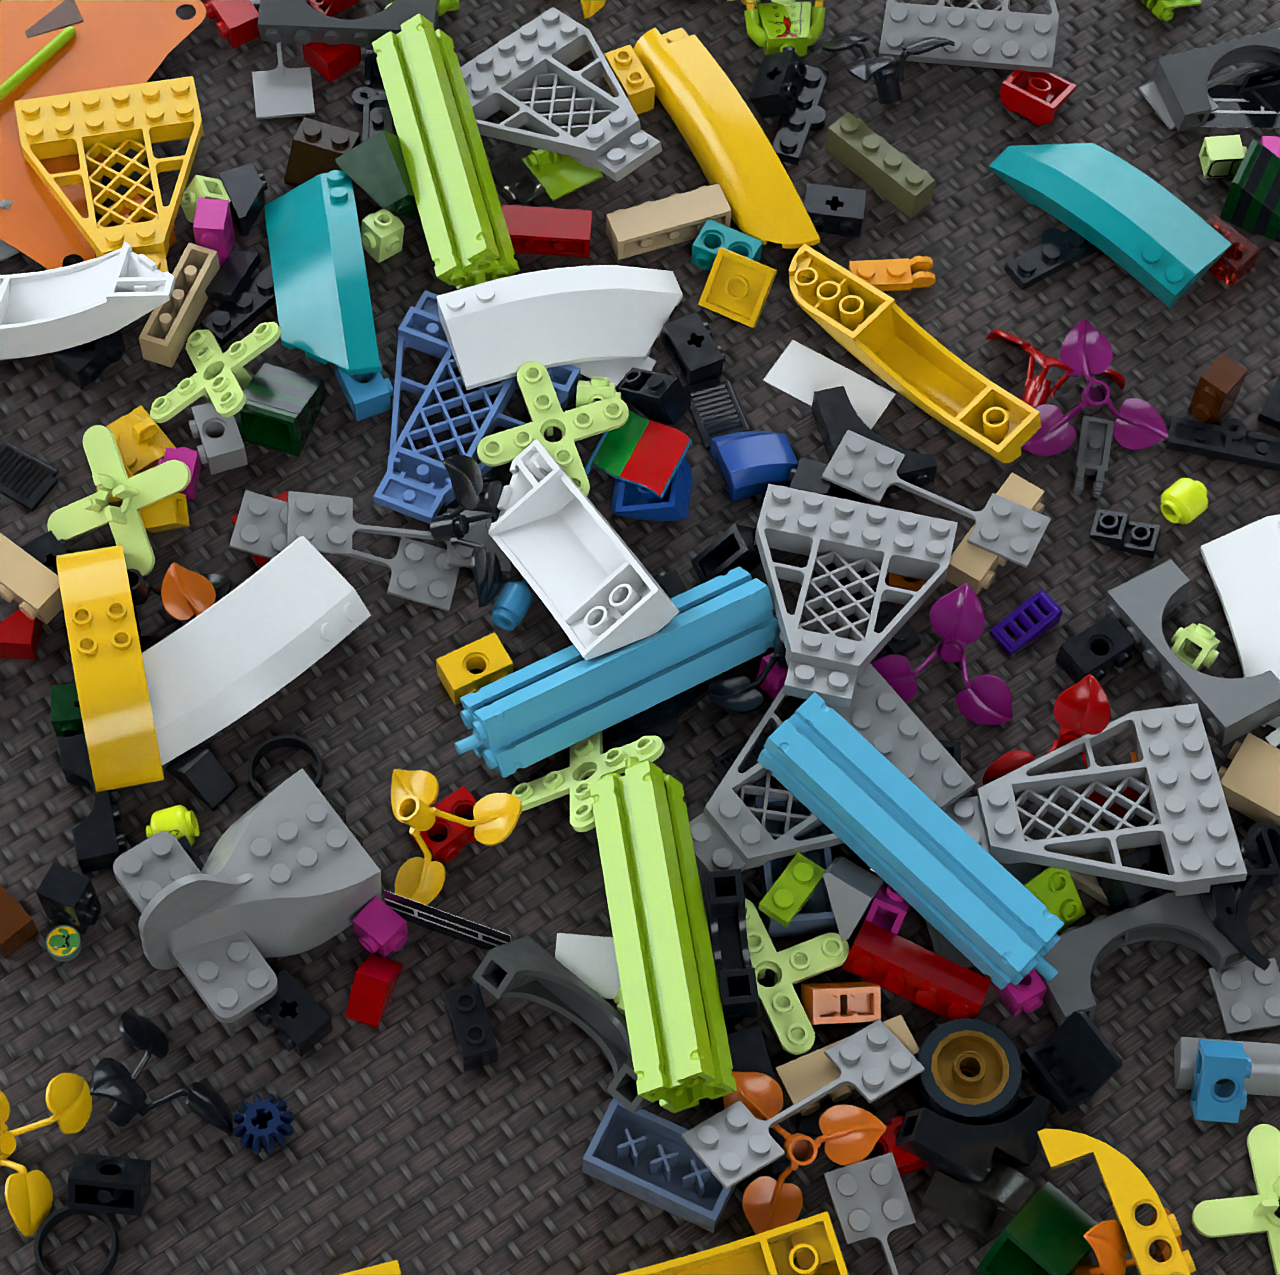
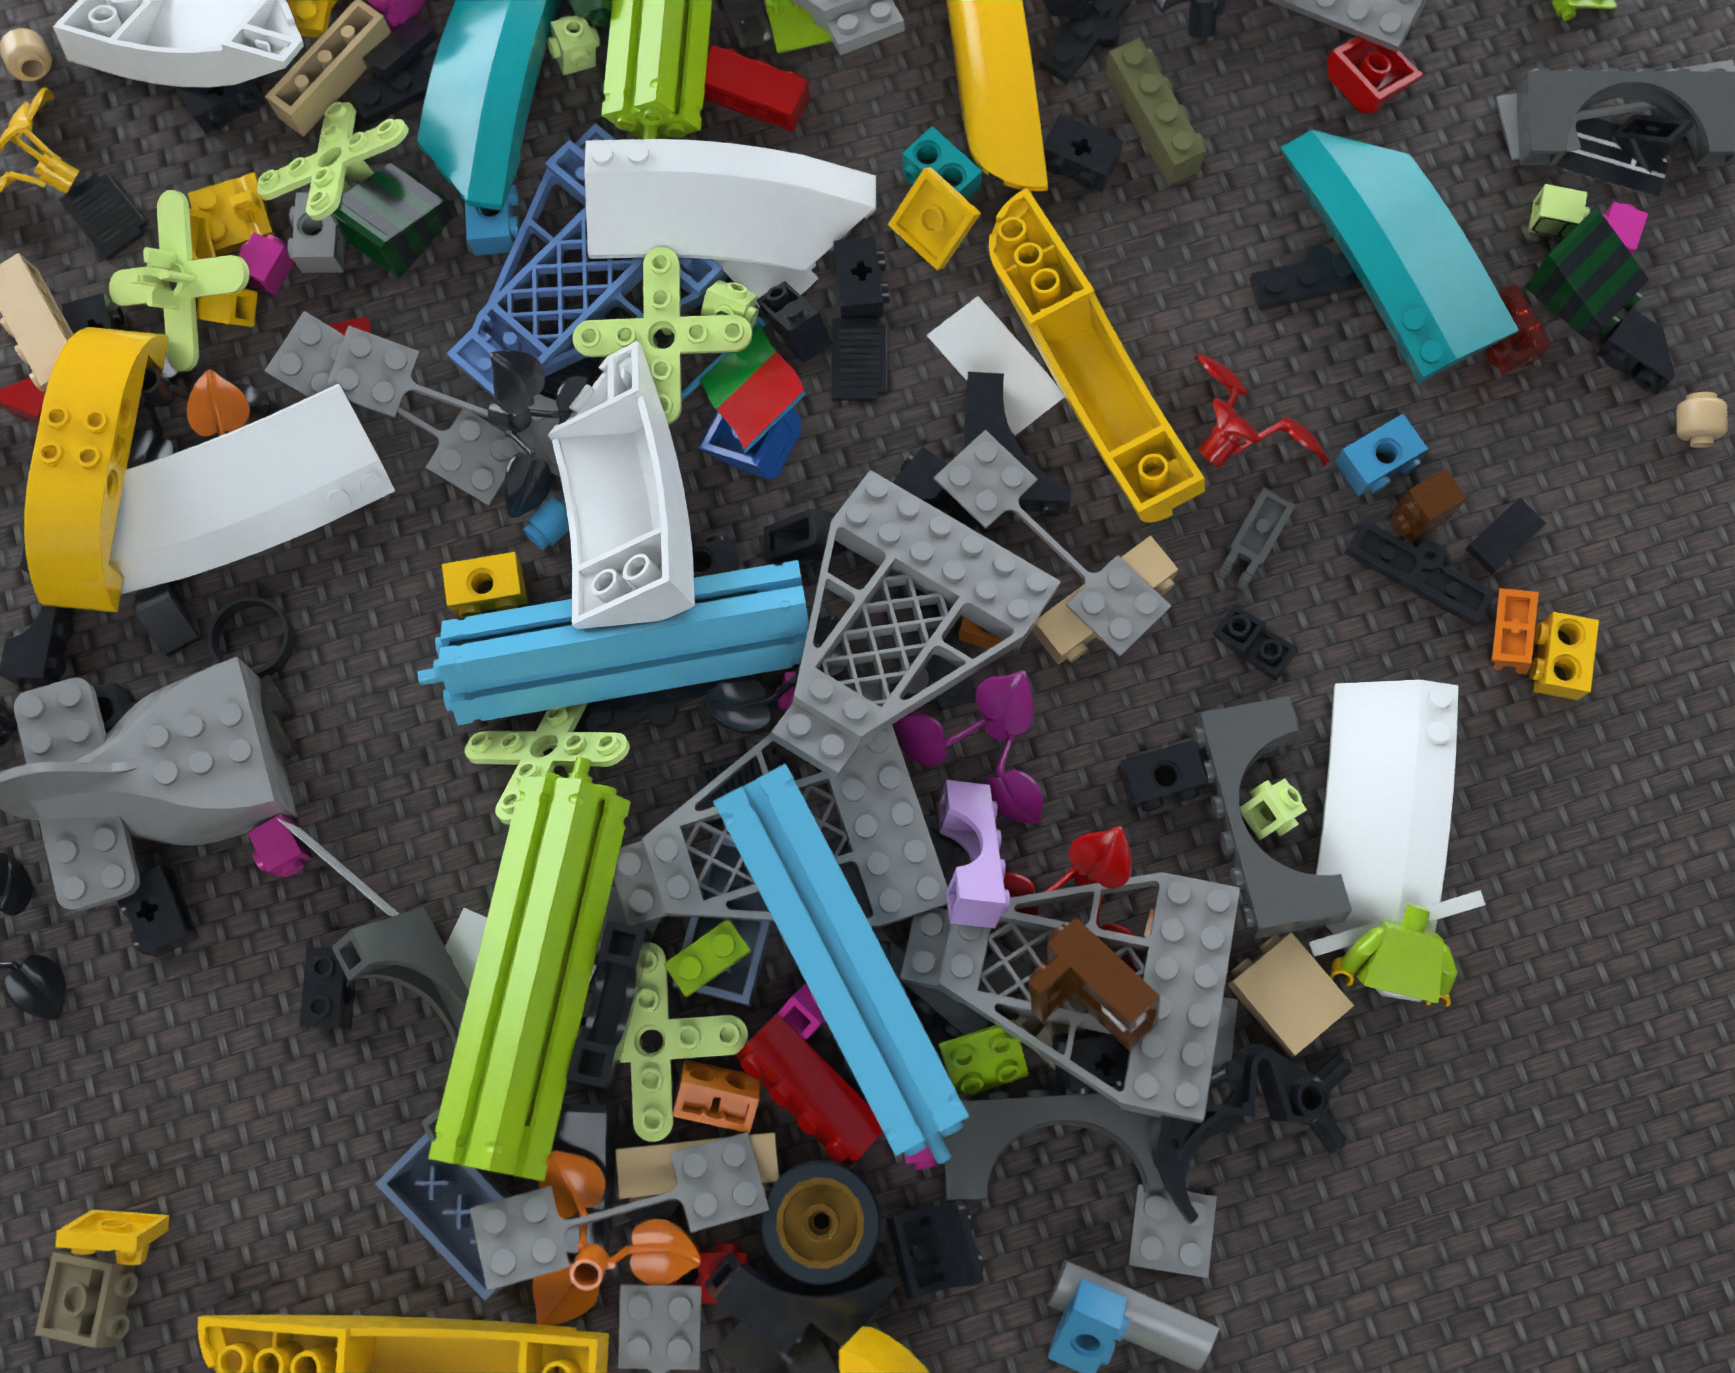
camera: 25 degrees right, 15 degrees up
neon yellow head [146,805,200,845] -> none
dark blue gear [233,1093,294,1155] -> none
red slope [345,954,404,1029] -> none
yellow plant [391,769,522,905] -> none
red brick [410,785,478,863] -> none
tan brick [606,183,732,260] -> none
blue slope [710,431,799,502] -> none
light grey slope [823,856,884,941] -> none
light orange hinge [848,256,936,291] -> none
dark purple slope [989,589,1062,656] -> none
magenta plant [1022,319,1168,456] -> none
neon yellow head [1160,478,1208,525] -> none
none -> lavender arch [937,780,1010,928]
none -> reddish brown brick [1029,918,1160,1051]
none -> dark azure brick [1334,414,1428,497]

